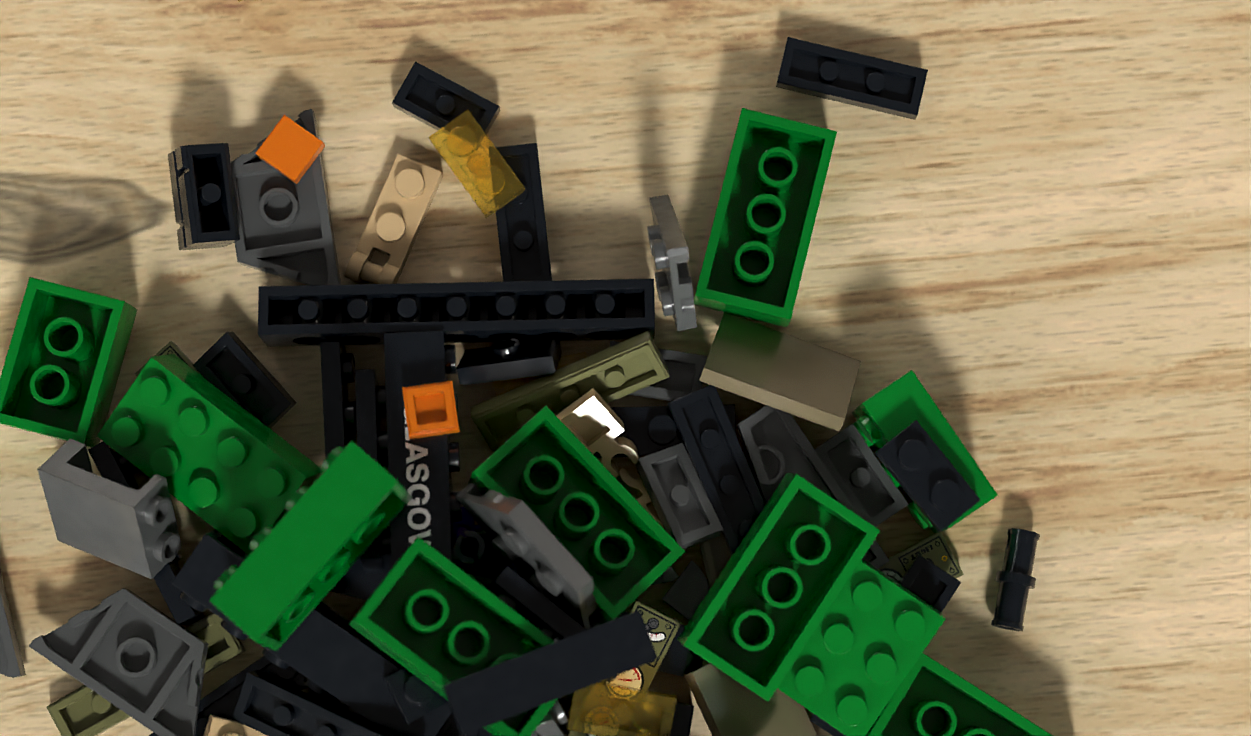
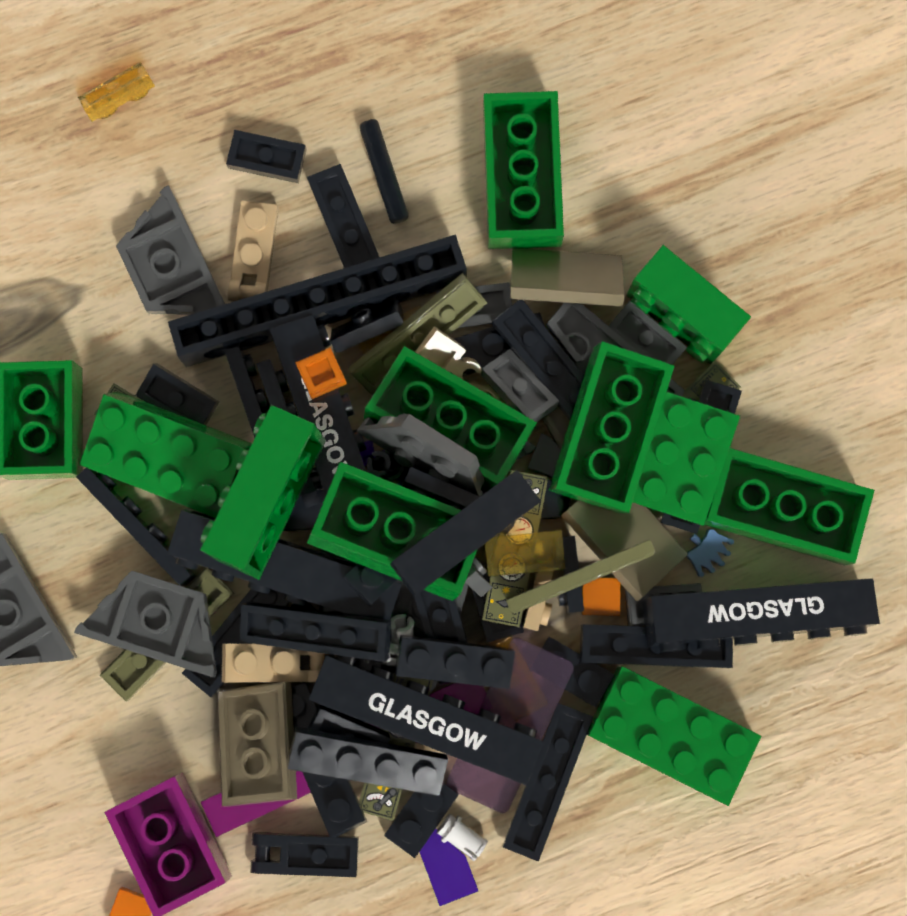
camera: 15 degrees left, 0 degrees up
dark grey panel [37,439,182,579] -> none
black brick [168,143,240,250] -> none
orange tile [256,115,325,184] -> none
clear yellow plate [428,110,525,218] -> none
dark grey wing [647,195,697,331] -> none
black plate [776,37,928,120] -> none
black plate [875,420,980,533] -> none
black pin [991,528,1040,631] -> none
none -> black axle [360,119,409,224]

